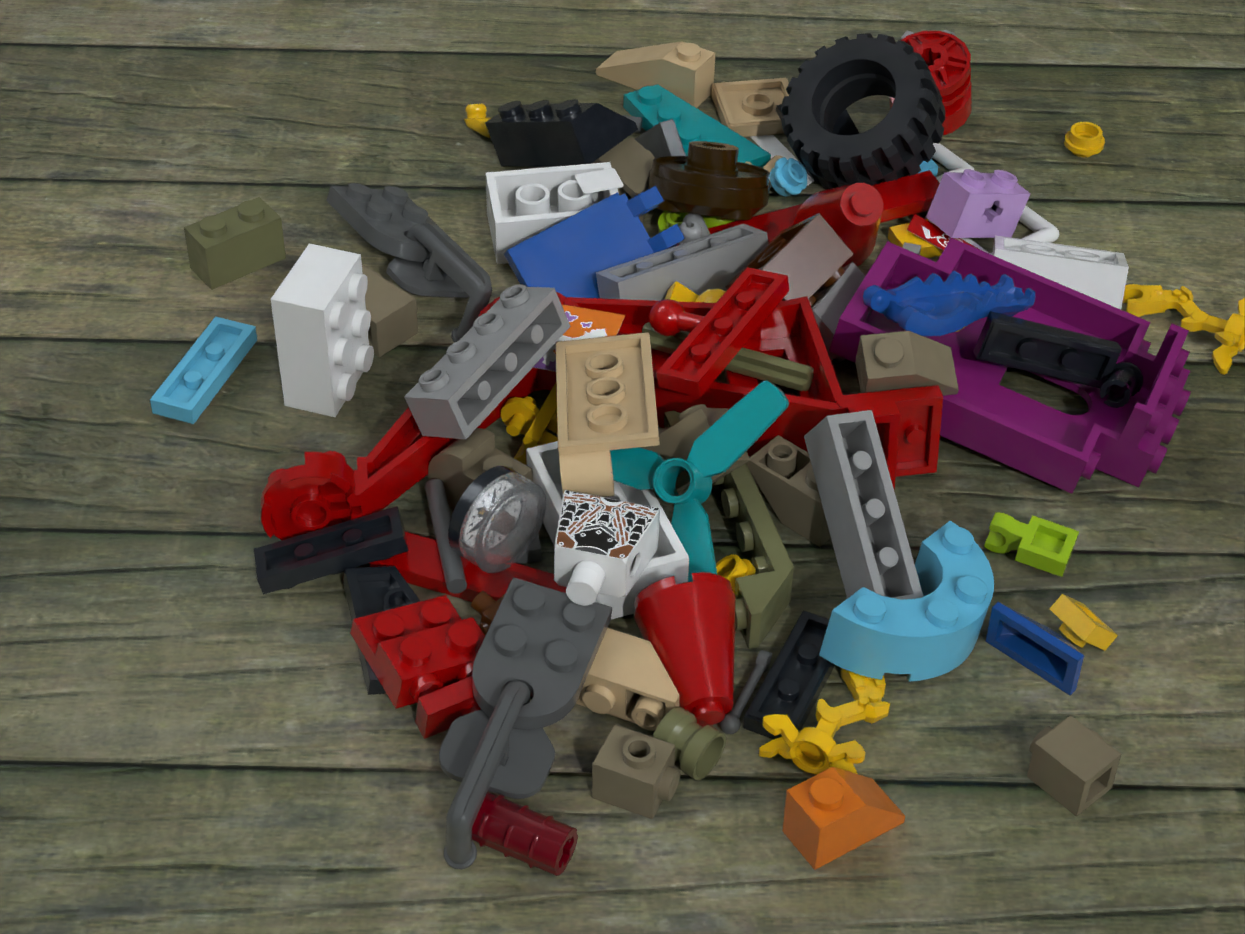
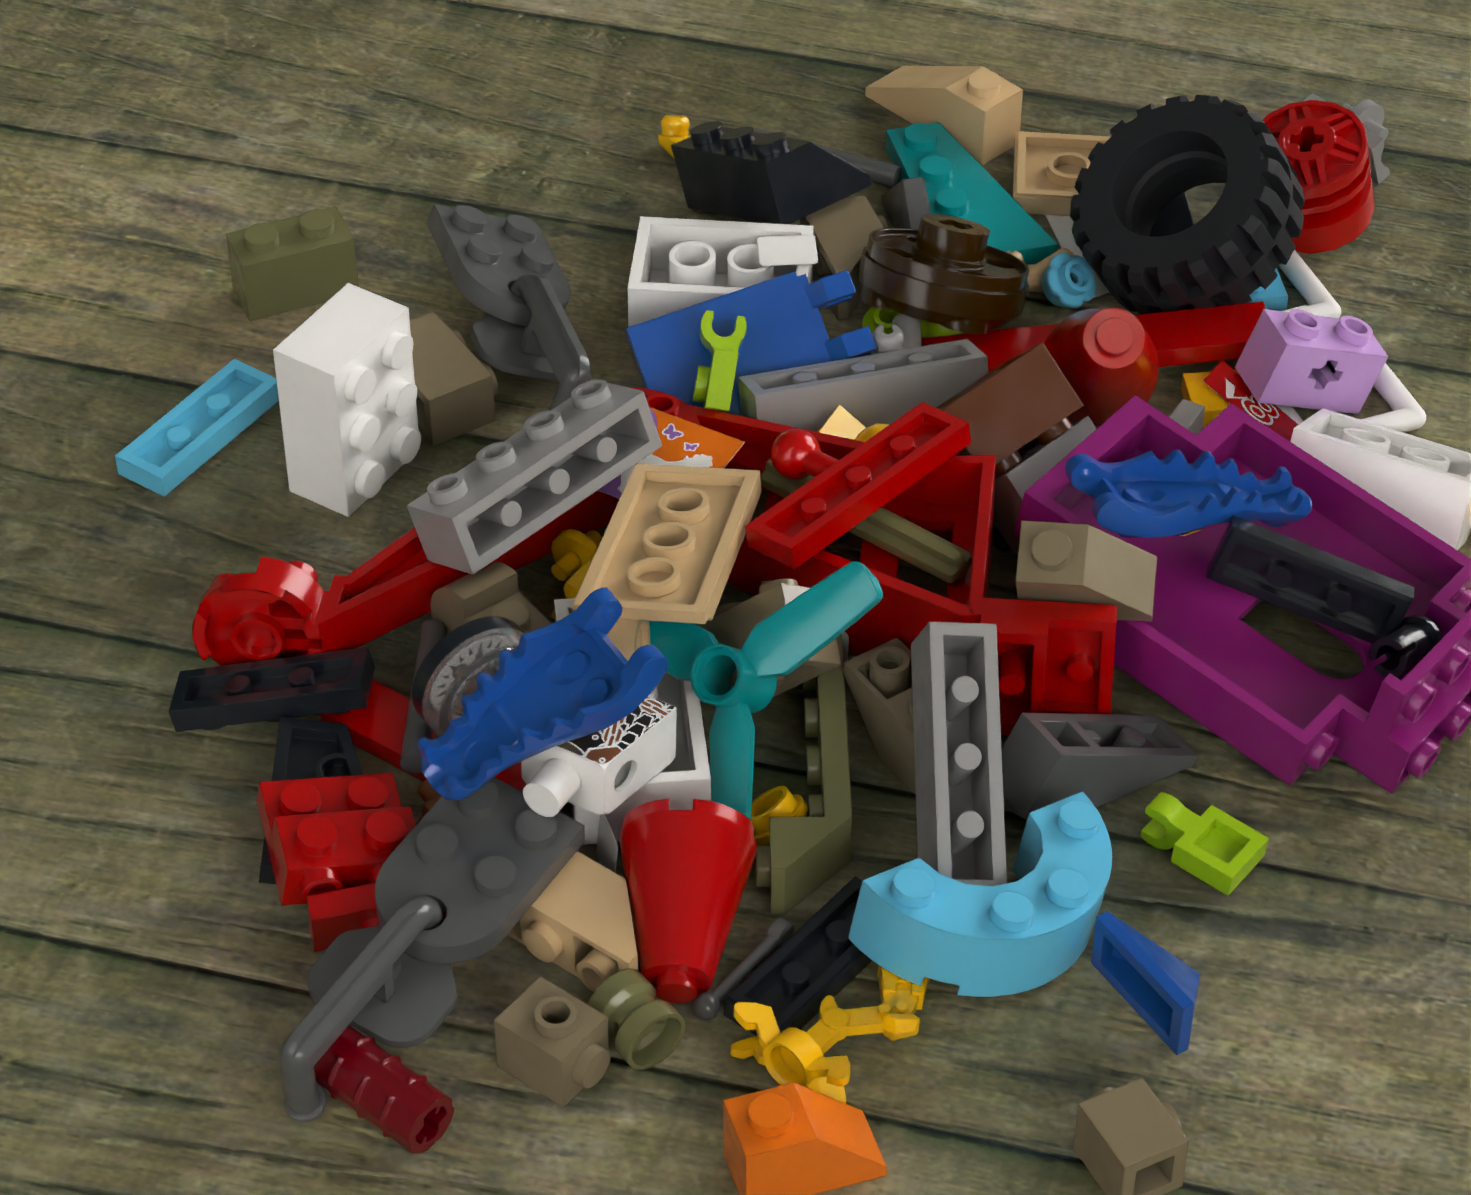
camera: 15 degrees right, 0 degrees up
yellow plate [1050,594,1118,651] -> none
none -> blue animal [418,588,669,800]
none -> white sticker [596,814,618,873]
none -> lime plate [692,310,747,413]
none -> dark grey slope [1002,713,1198,819]

